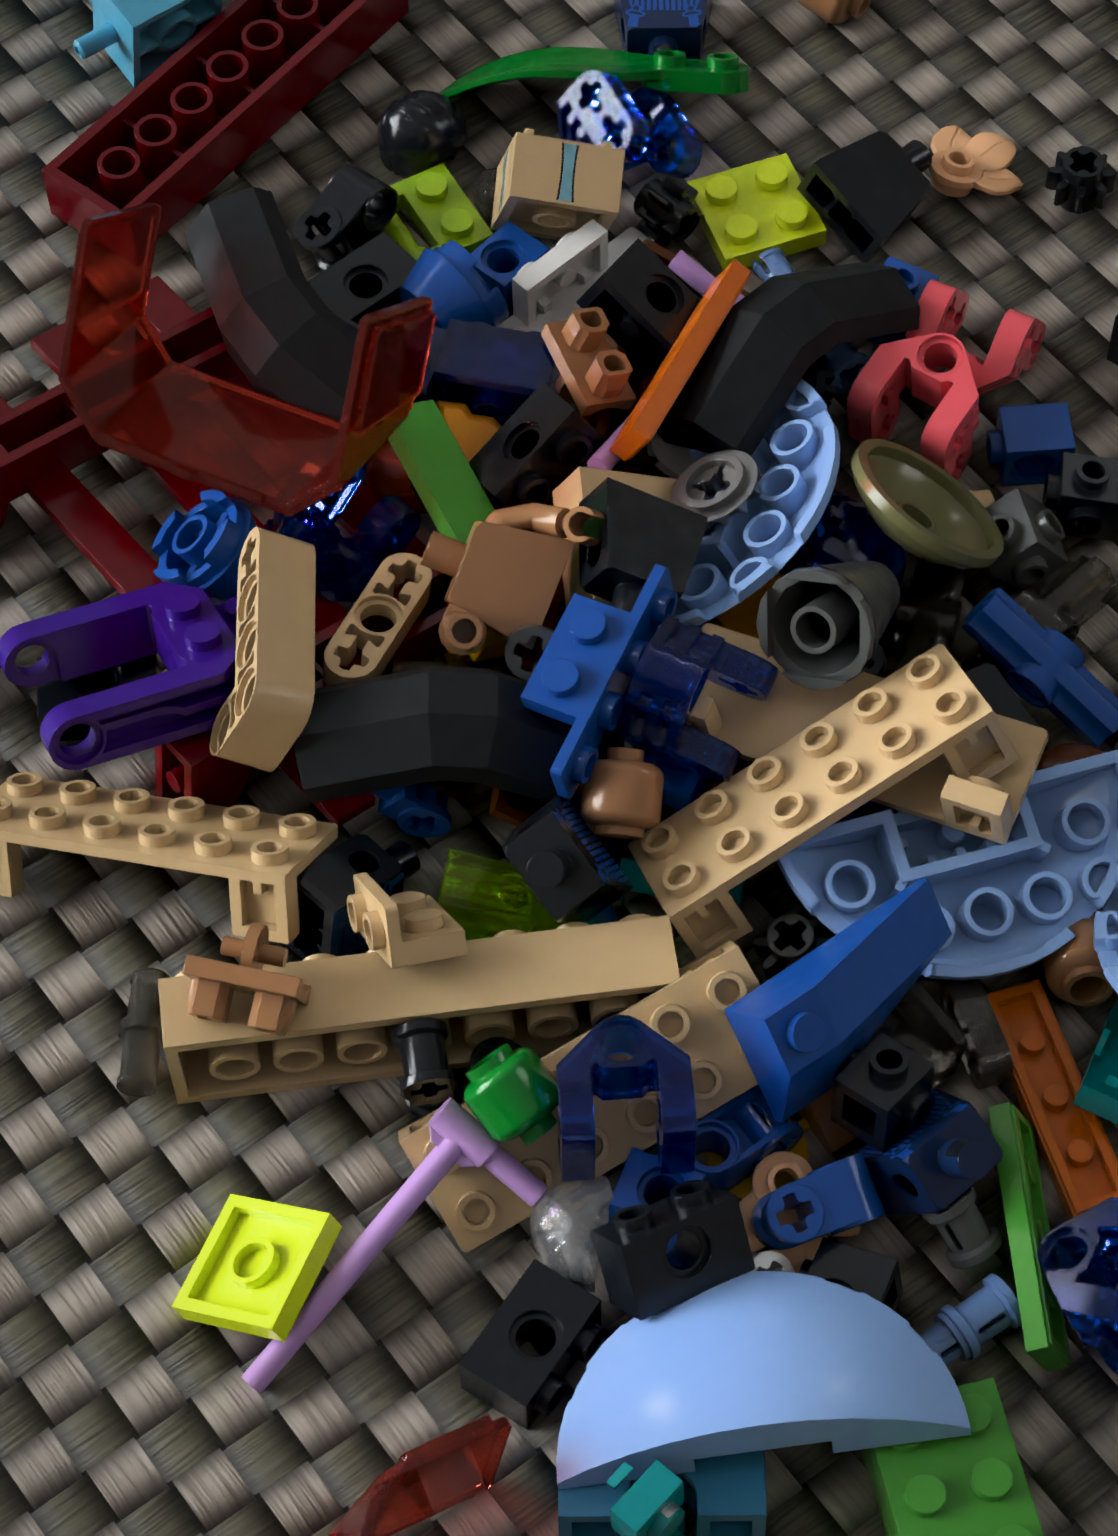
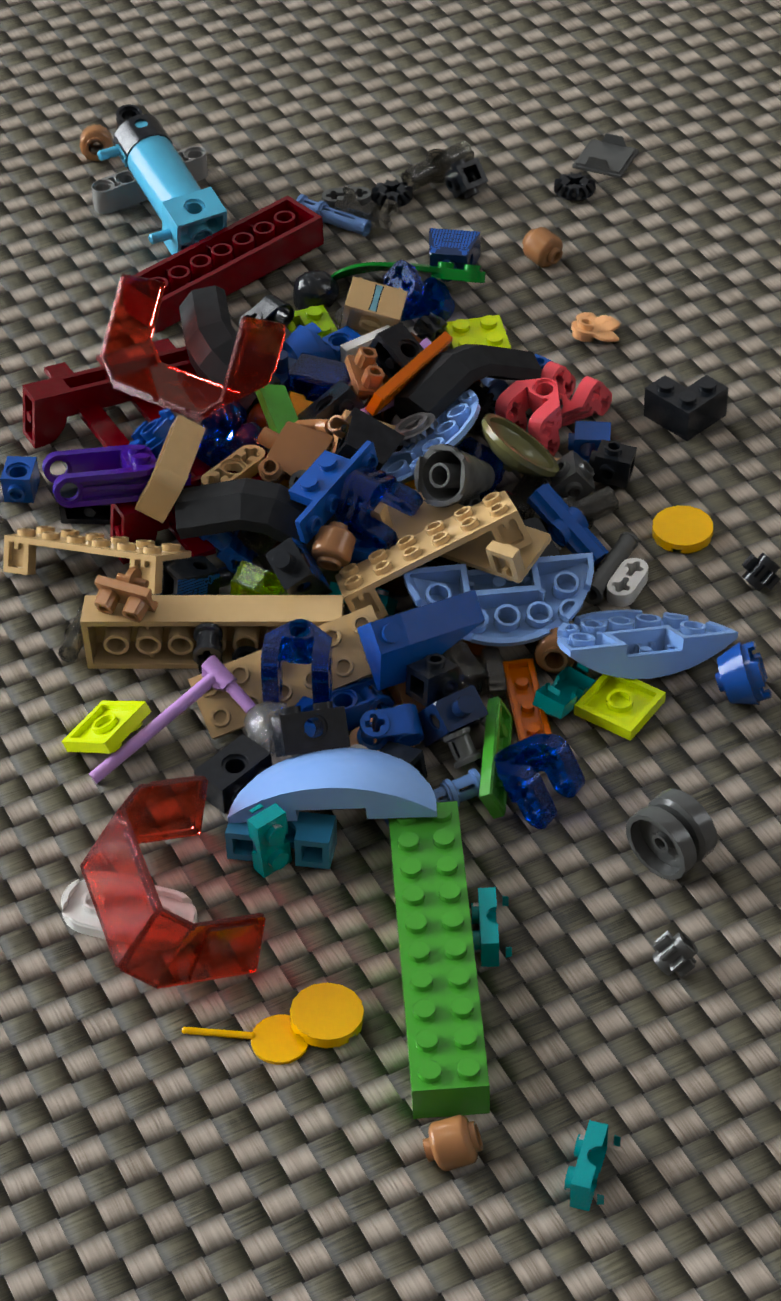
camera: 10 degrees right, 15 degrees down
tan bracket [347,872,467,969] -> none
green head [464,1043,562,1145] -> none
black torso [797,131,932,262] -> none
black gear [1045,146,1116,214] -> none

